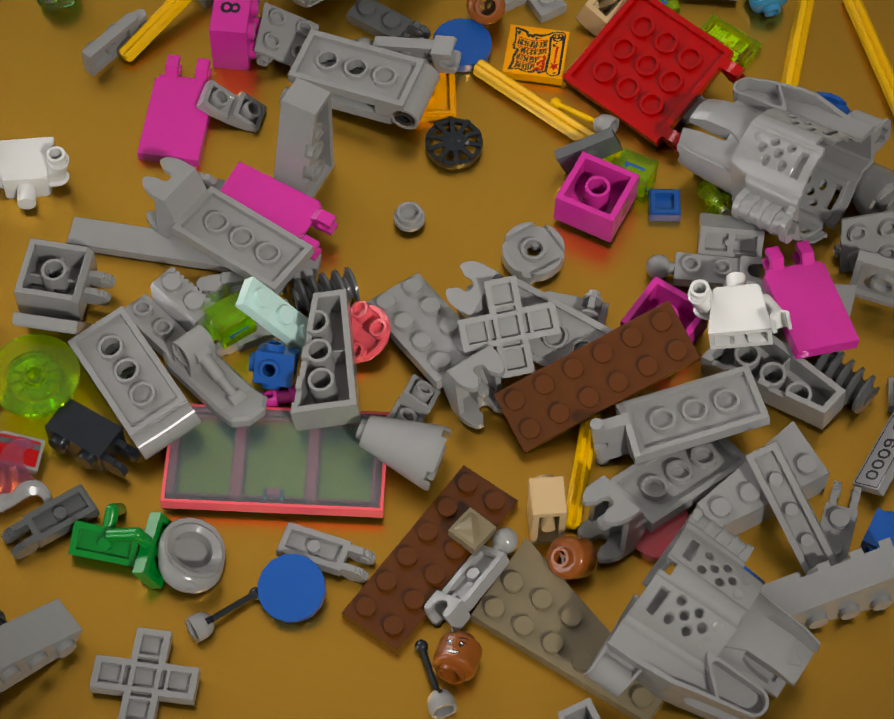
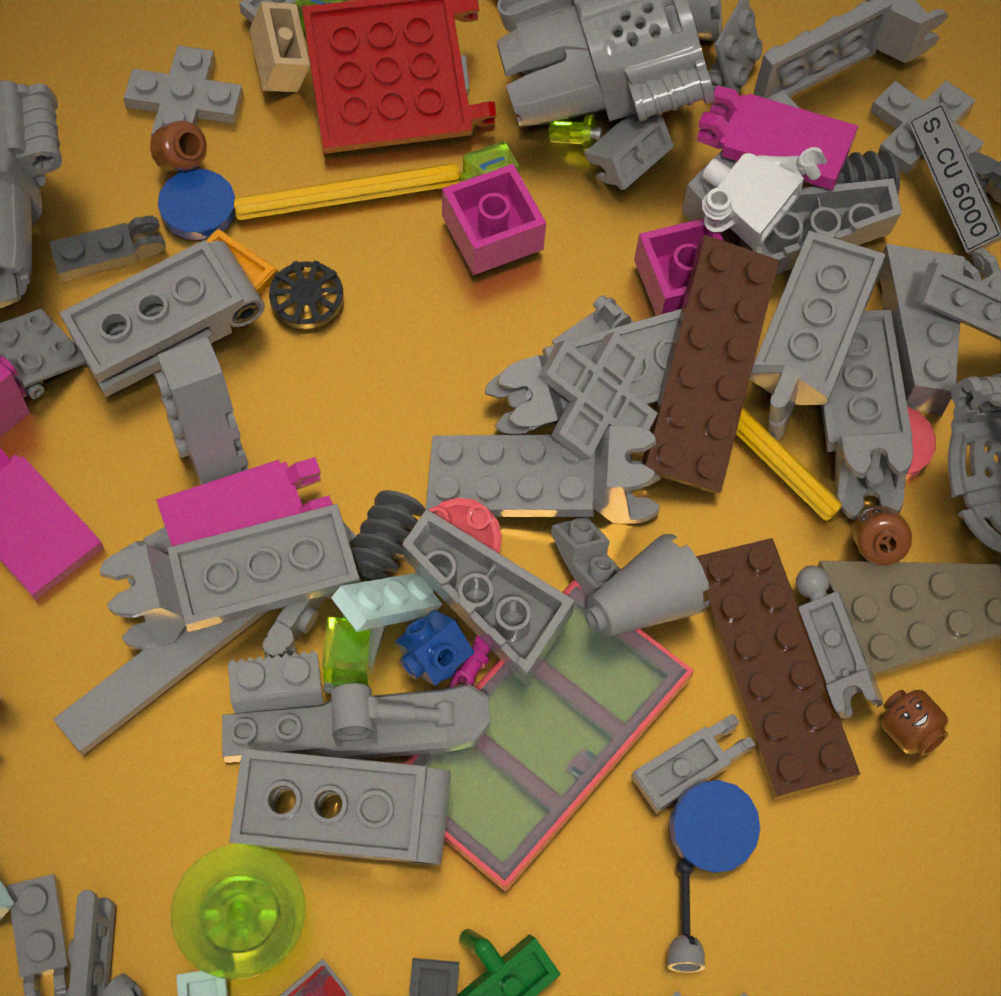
camera: 55 degrees left, 5 degrees up
light grey tile [12,312,92,335] -> none
light grey hinge [14,238,116,322] -> none
black hinge [45,397,141,478] -> none
green plate [106,512,172,589] -> none
light grey piece [158,517,226,594] -> none
light grey slope [196,79,267,133] -> none
light grey plate [355,35,461,74] -> none
light grey plate [394,202,425,232] -> none
light grey hinge [414,639,457,719] -> none
dark tan tile [448,507,496,555] -> none
light orange tile [502,24,570,86] -> none
light grey plate [502,222,565,285] -> none
tan brick [526,474,567,545] -> none
hinge [549,97,619,133] -> none
dark grey plate [554,128,623,173] -> none
light grey plate [646,252,763,289] -> none
blue tile [648,189,681,221] -> none

